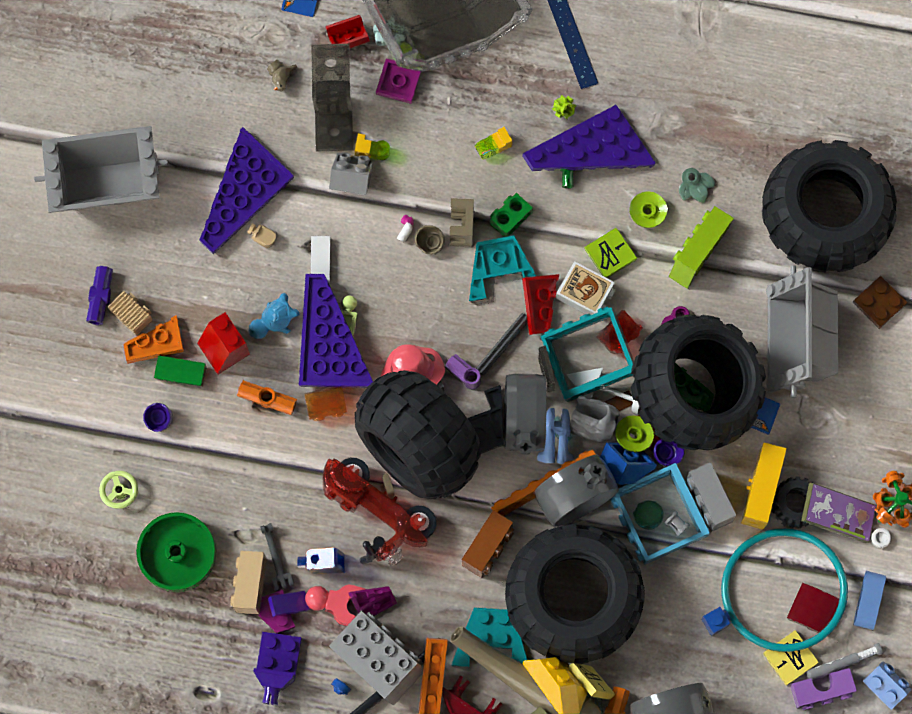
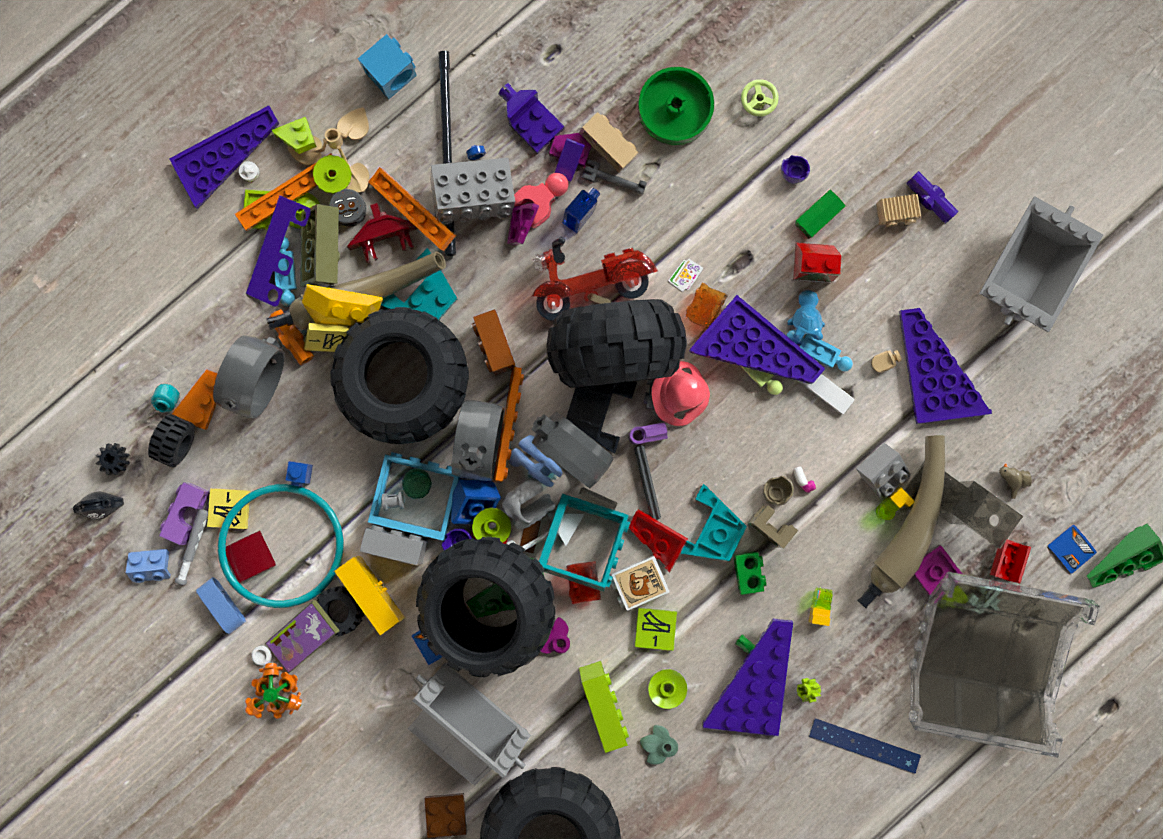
camera: 130 degrees right, 10 degrees up
orange wing [123,315,184,364] -> none
orange piece [237,380,297,415] -> none
none -> white sticker [668,259,703,292]
none -> medium azure plate [787,330,853,372]
none -> dark tan animal [857,435,945,609]

